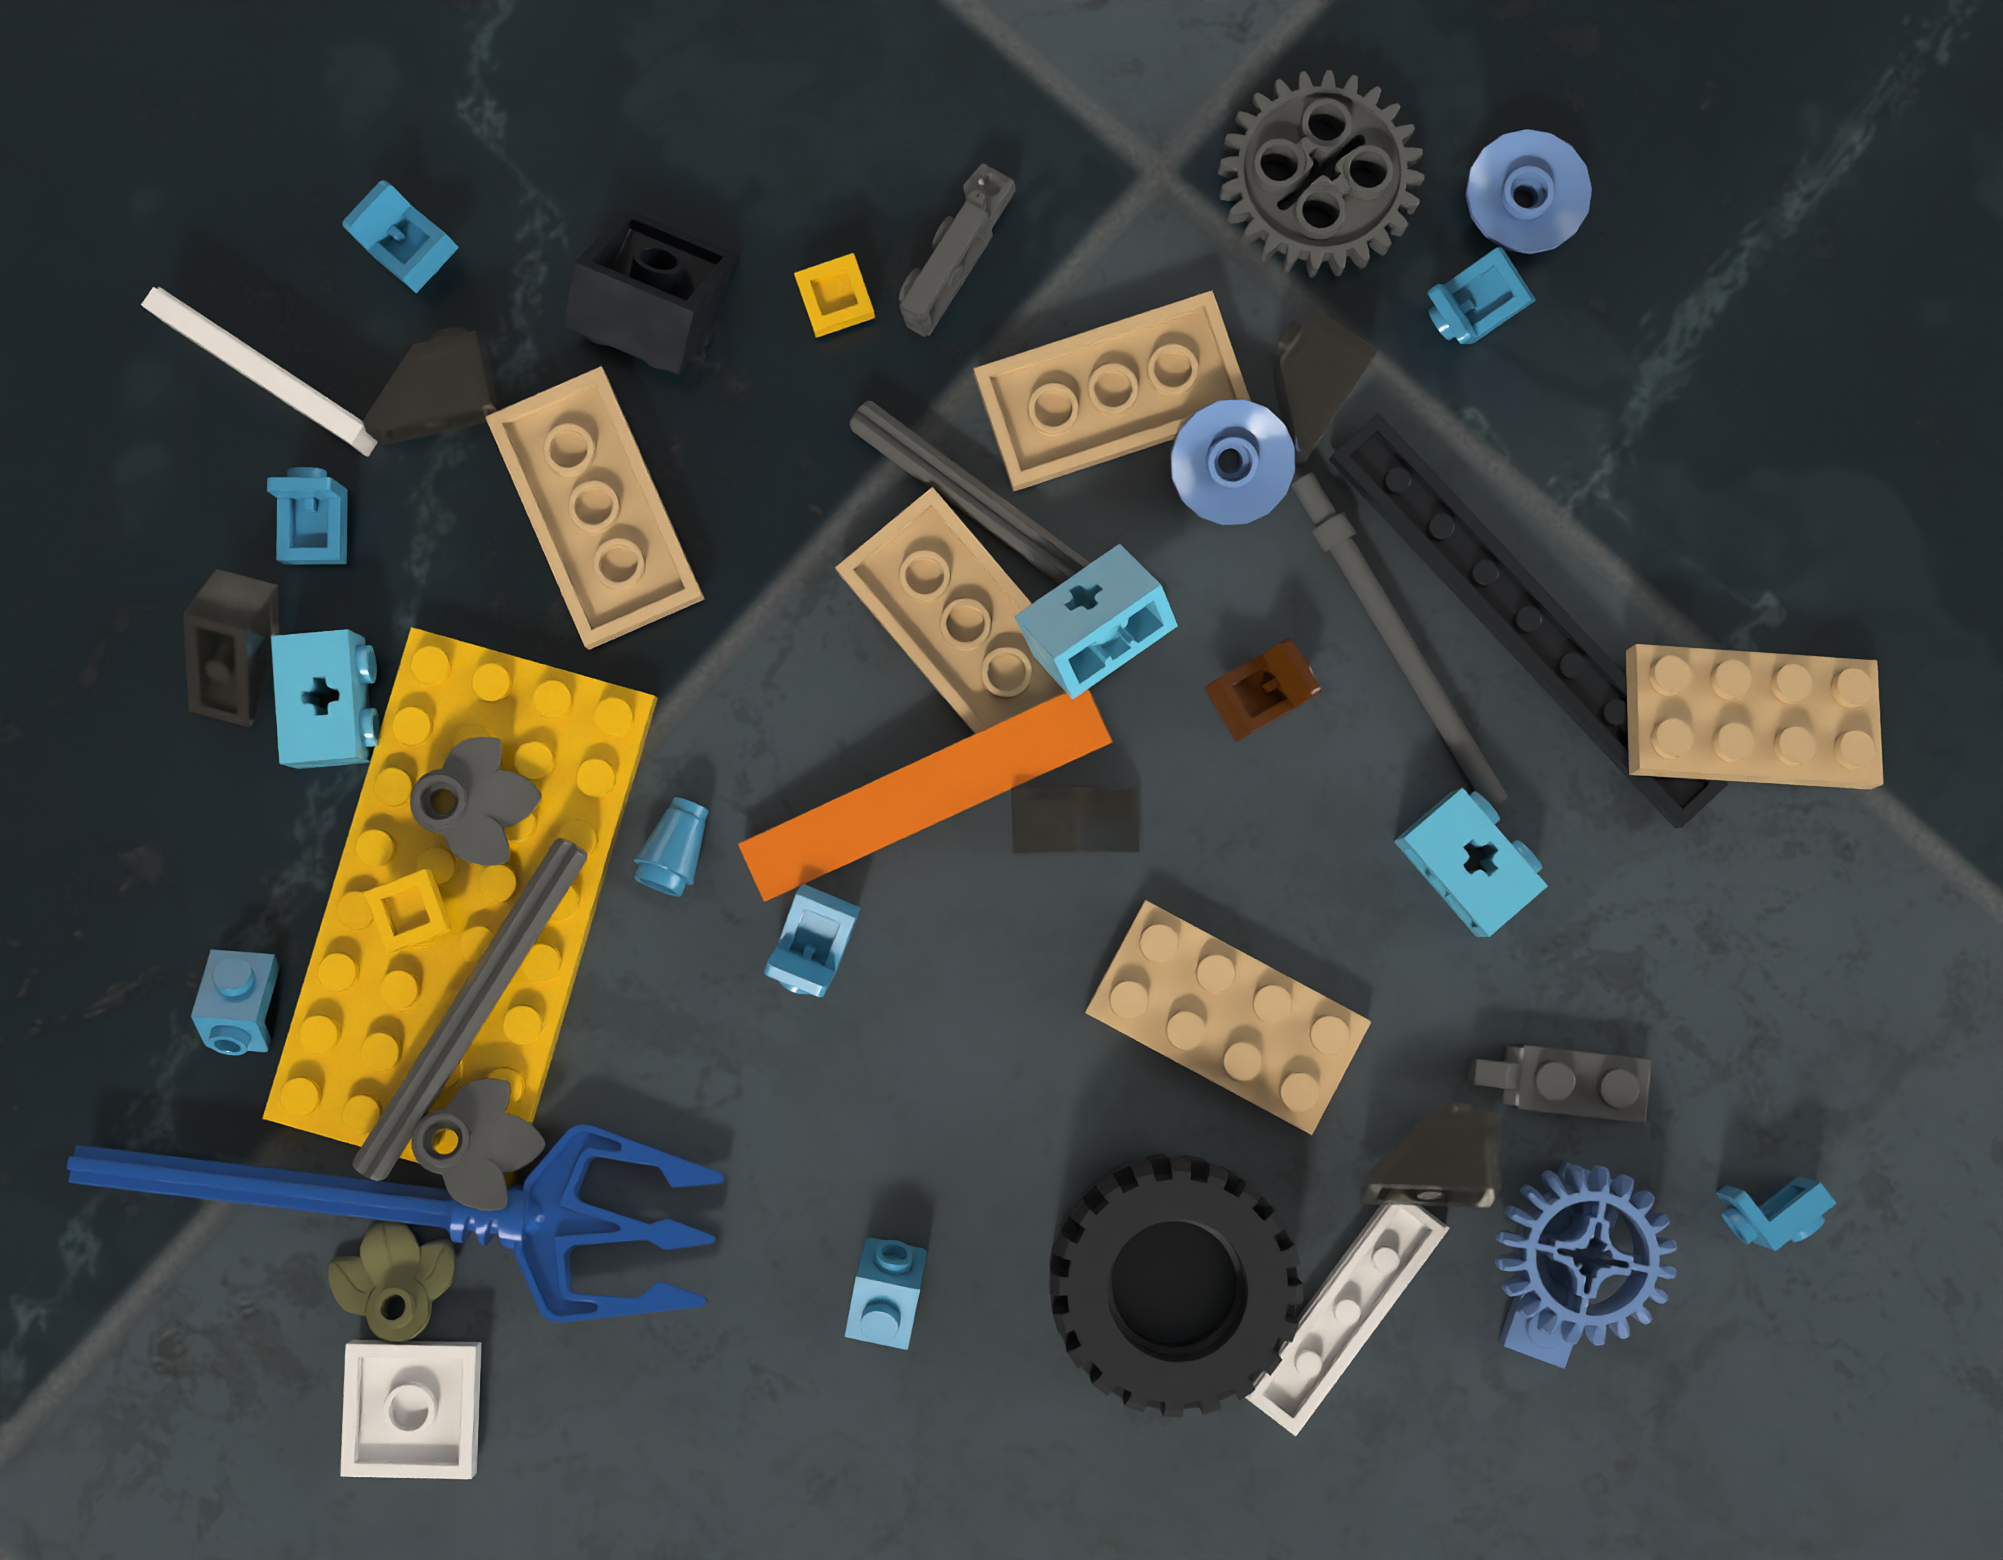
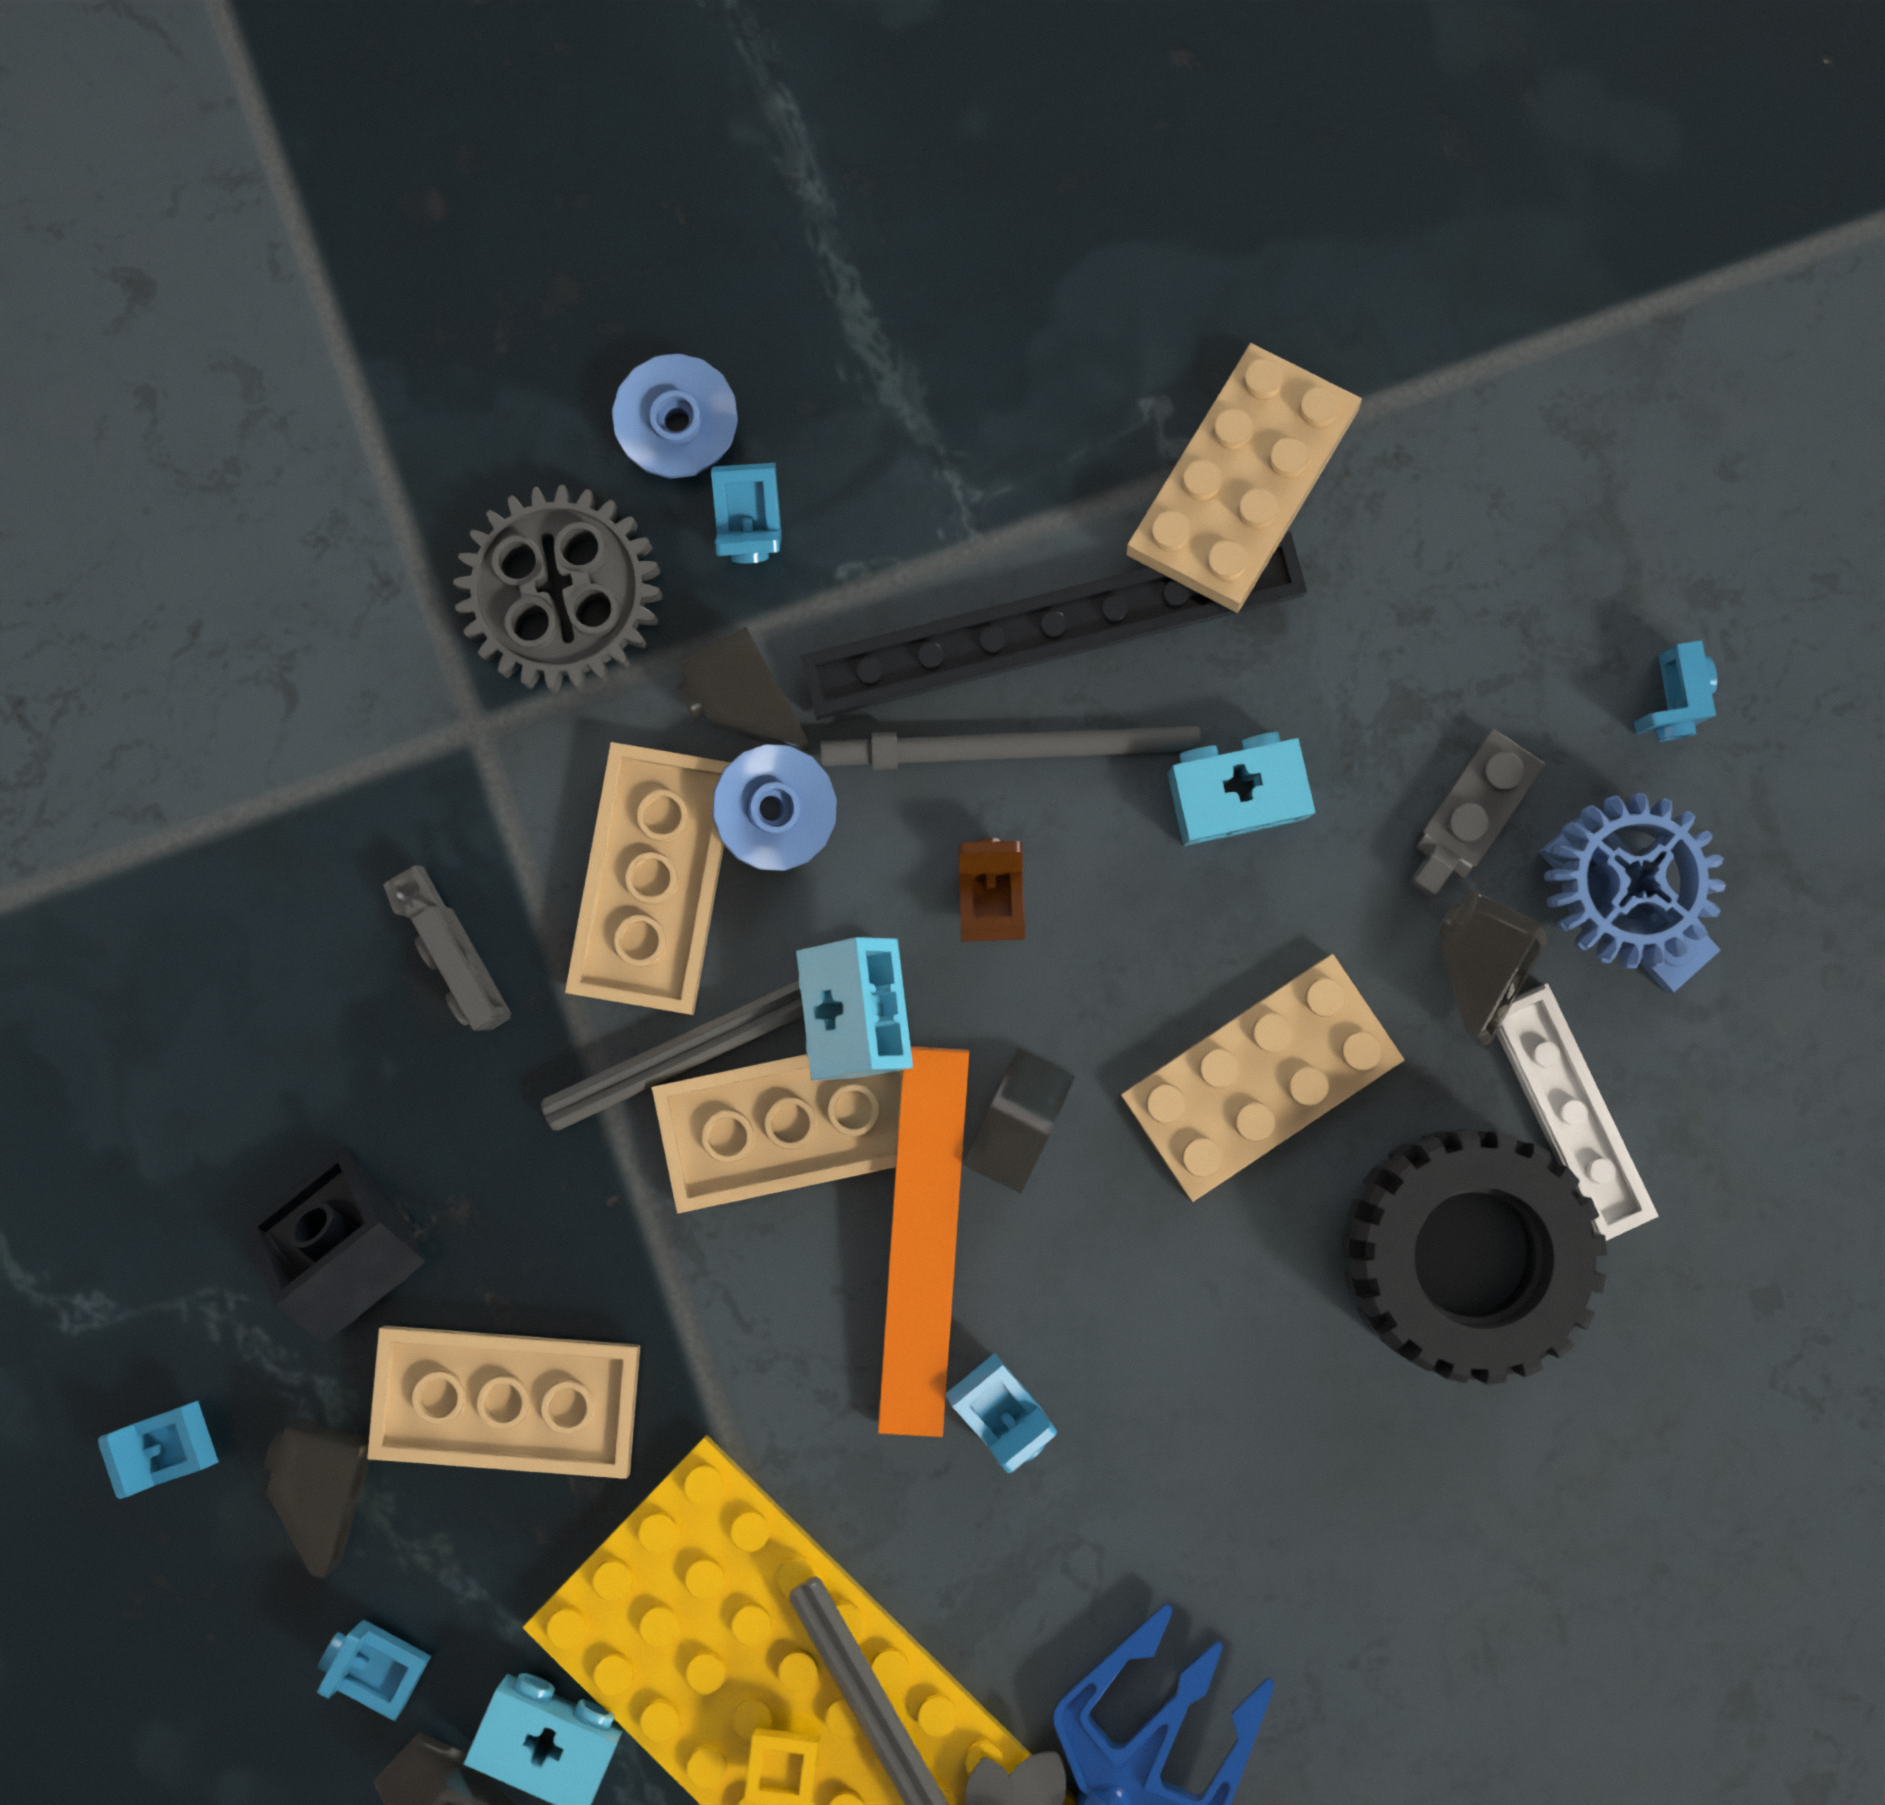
camera: 60 degrees left, 0 degrees up
white tile [141,287,380,457] -> none
dark grey plate [410,737,542,866] -> none
dark azure cone [633,797,709,897] -> none
yellow plate [794,253,875,338] -> none
dark azure bracket [845,1237,928,1350] -> none

